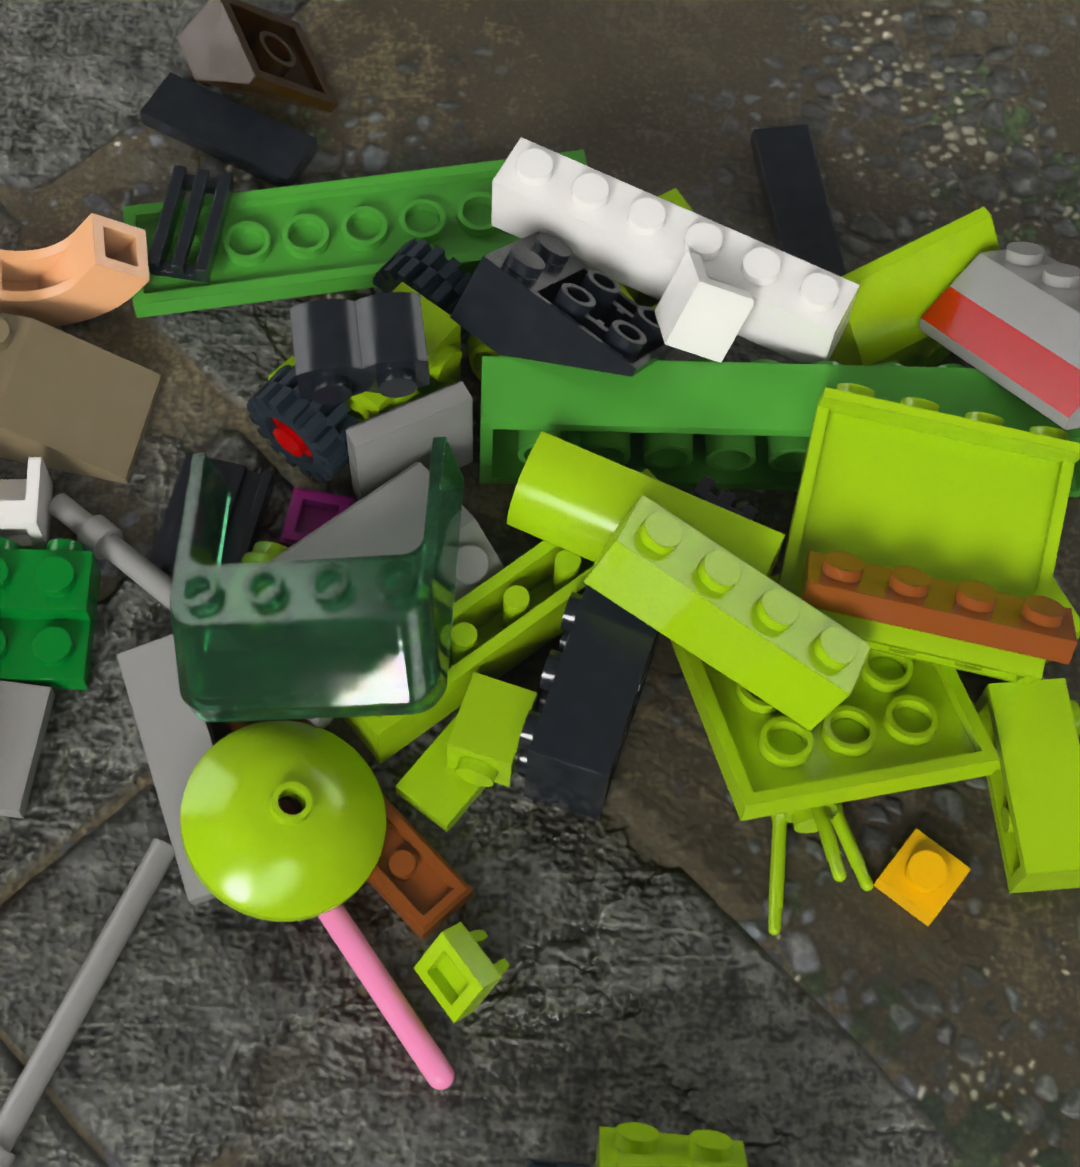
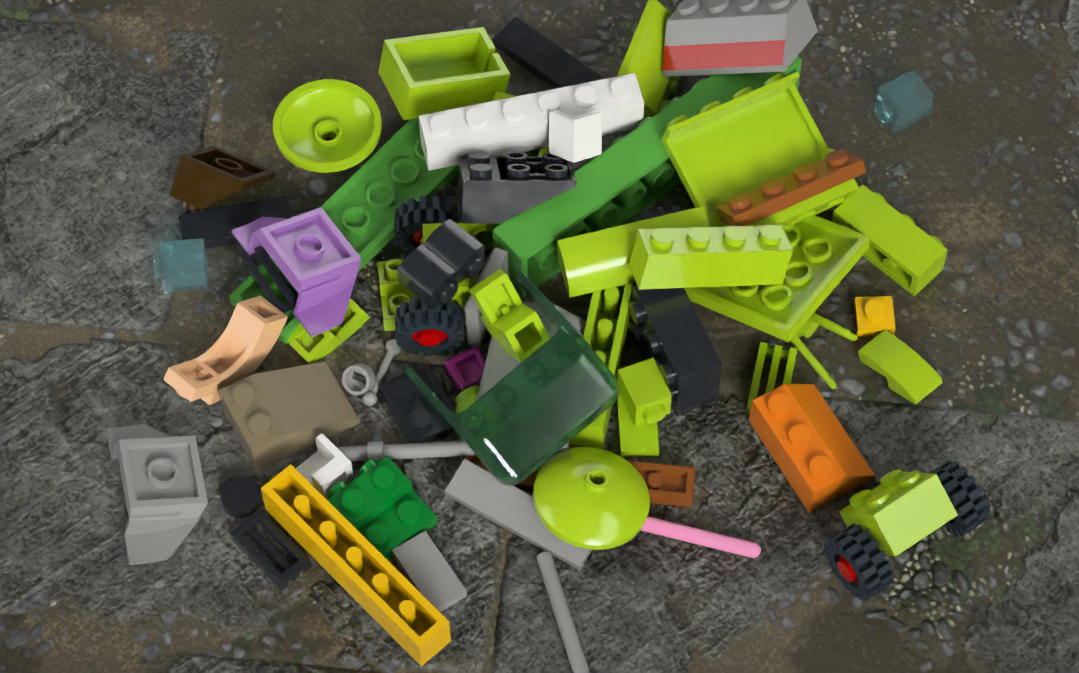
camera: 35 degrees left, 5 degrees down
lime tile [414,922,510,1023] -> none
none -> clear light blue brick [153,238,209,293]
none -> medium lavender piece [231,207,362,337]
none -> lime dish [273,79,382,173]
none -> lime slope [287,298,370,364]
none -> light grey hinge [342,363,376,395]
none -> light grey hinge [362,339,401,406]
none -> lime piece [378,27,510,120]
none -> lime brick [469,269,552,363]
none -> lime tile [746,342,797,414]
none -> orange slope [749,384,876,513]
none -> lime slope [858,330,943,405]

